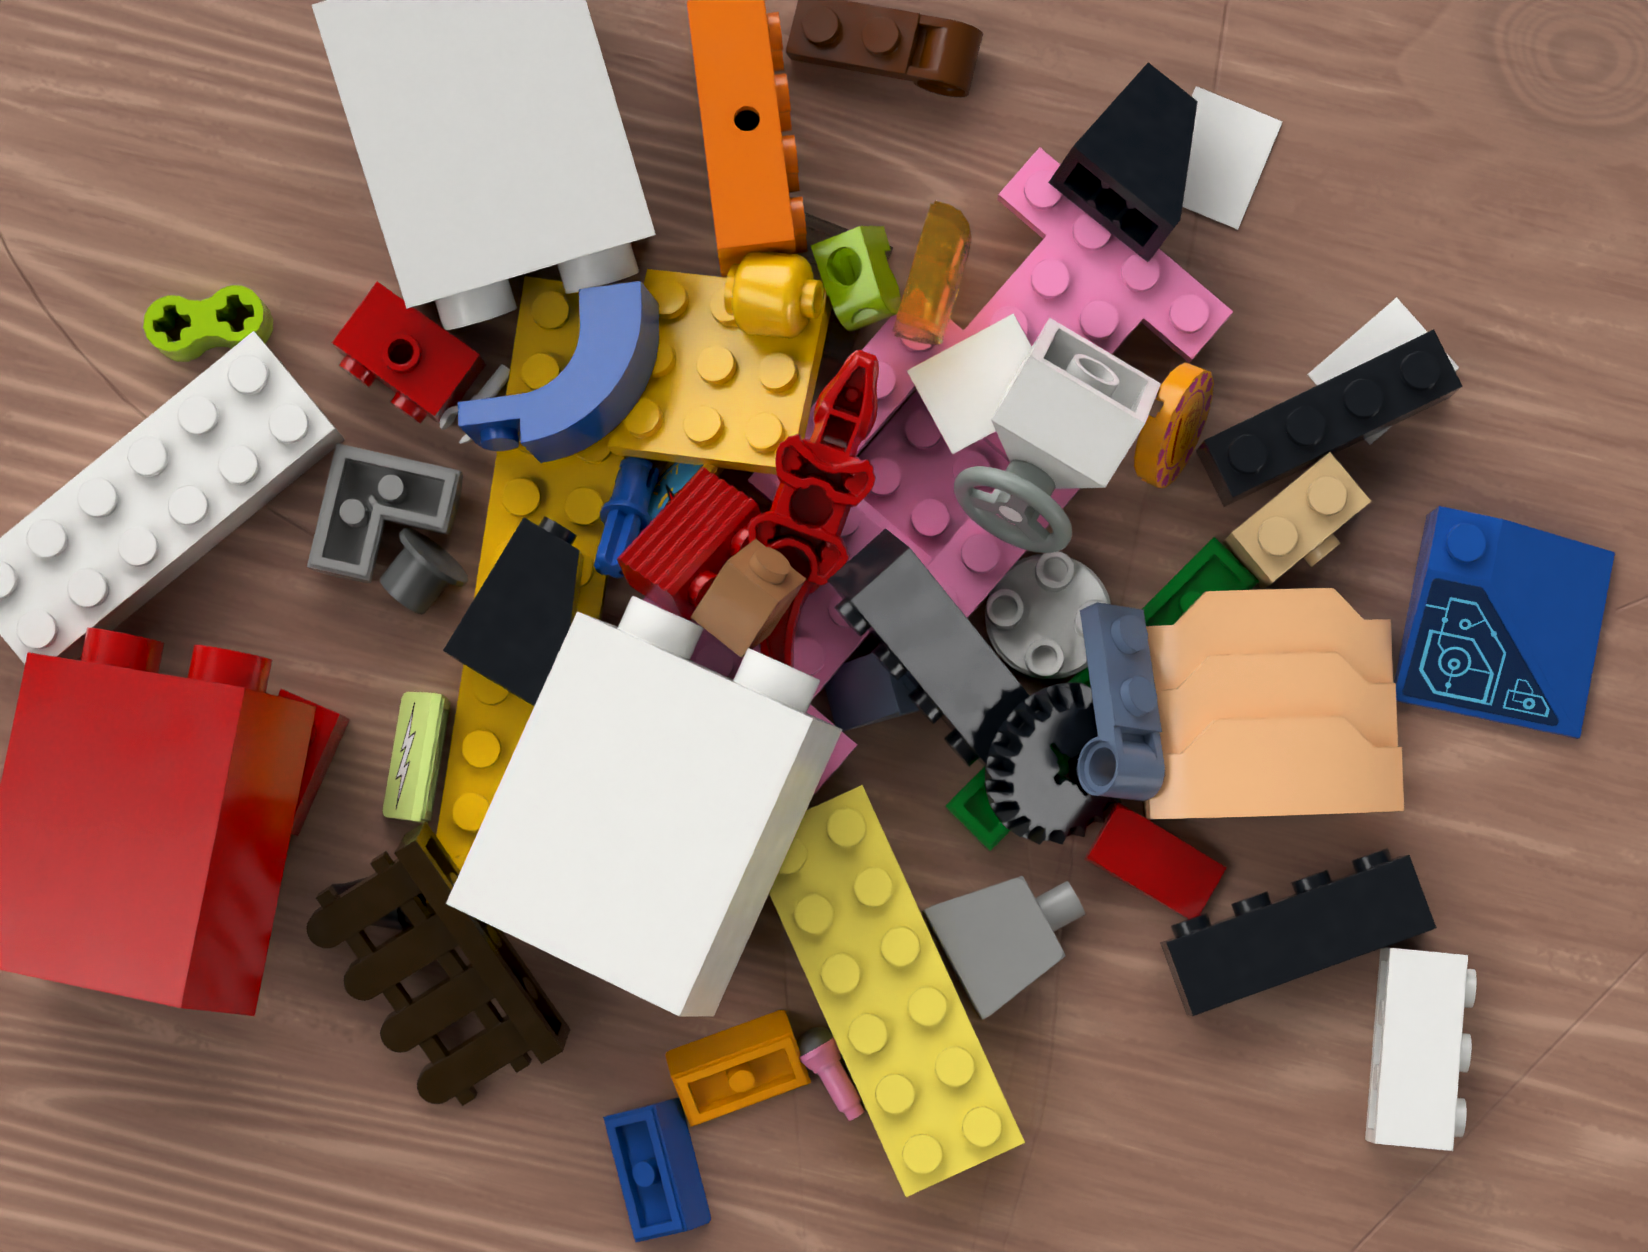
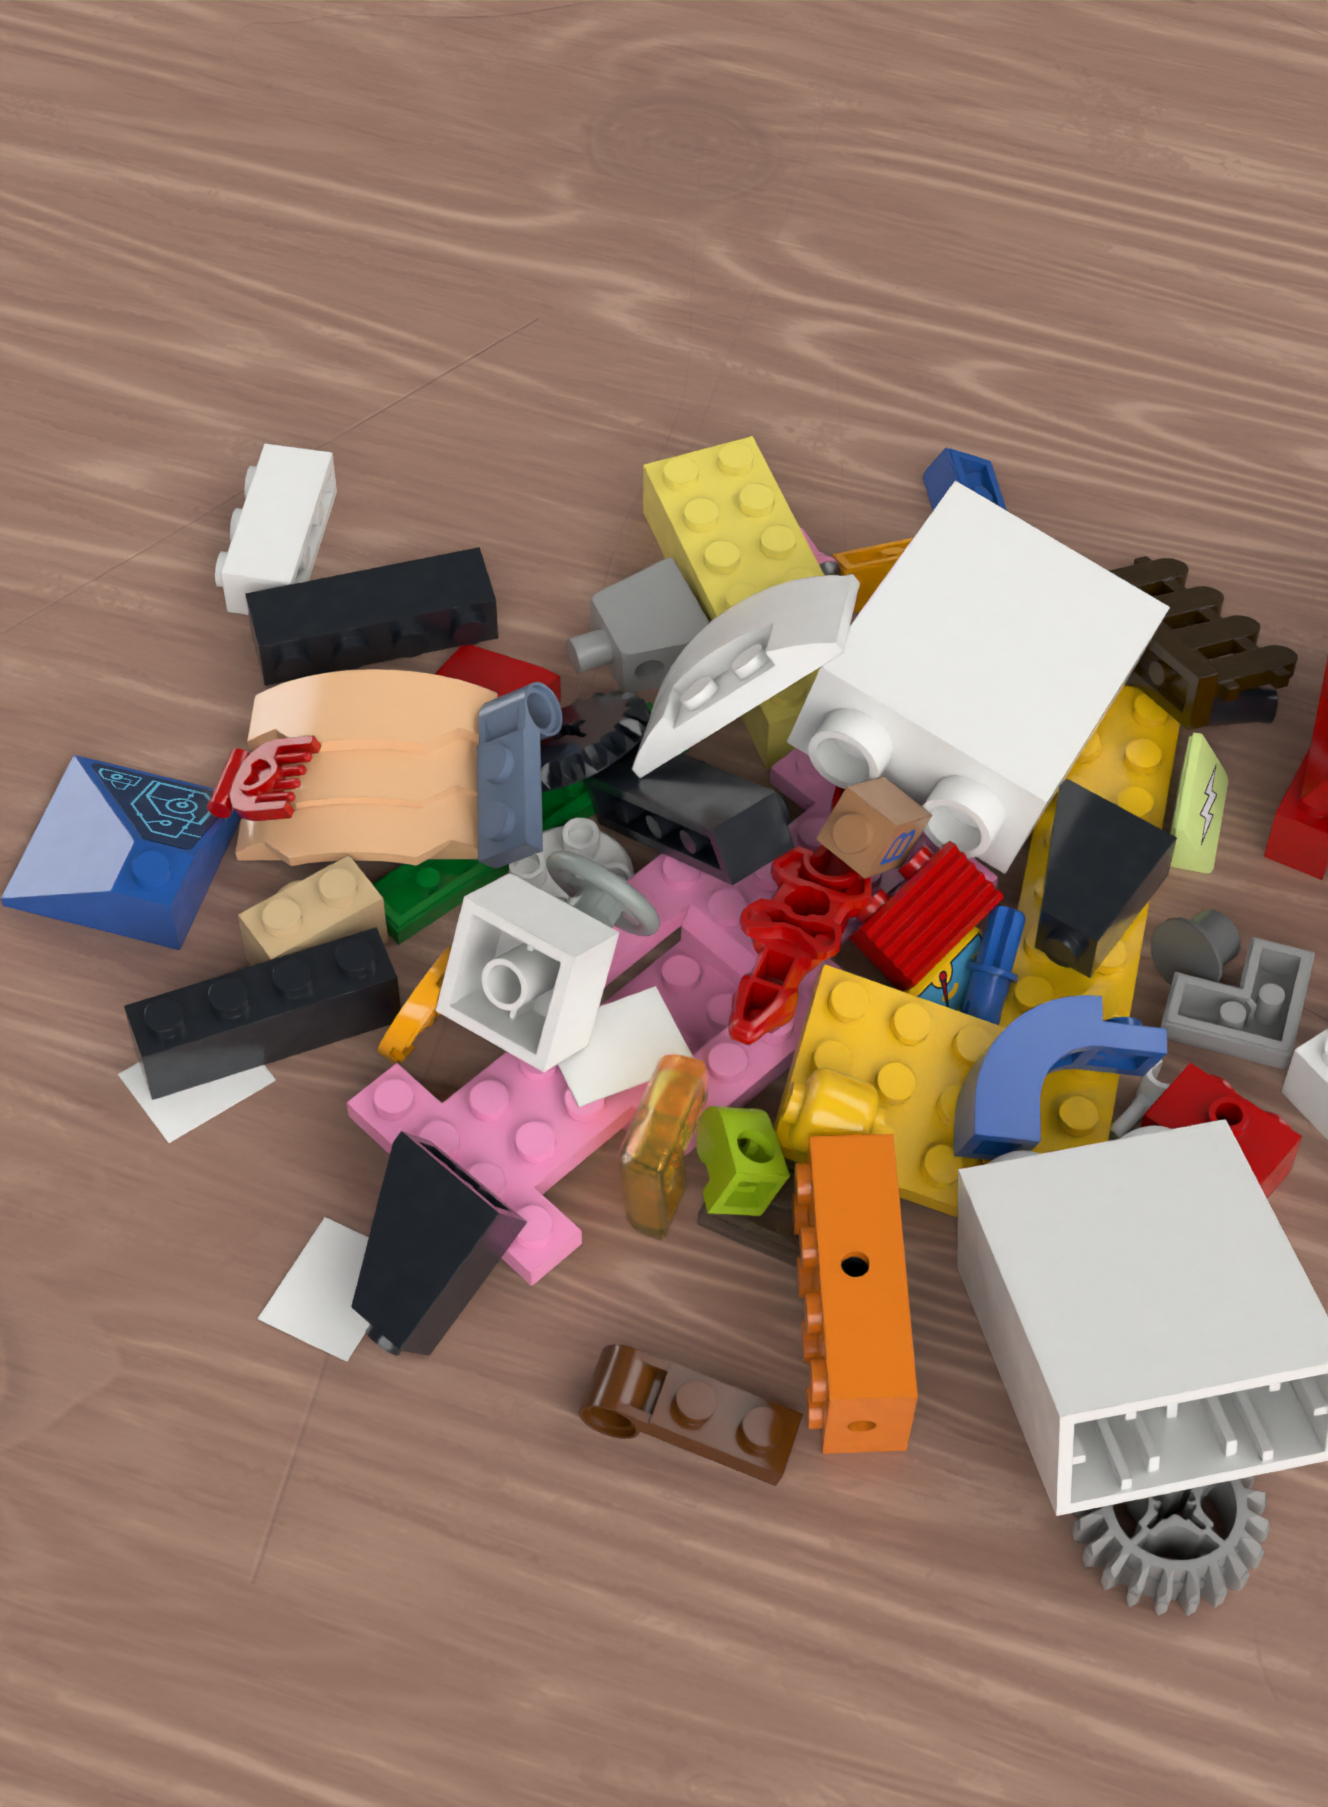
camera: 175 degrees left, 30 degrees down
none -> red piece [207,735,322,821]
none -> white slope [632,574,860,778]

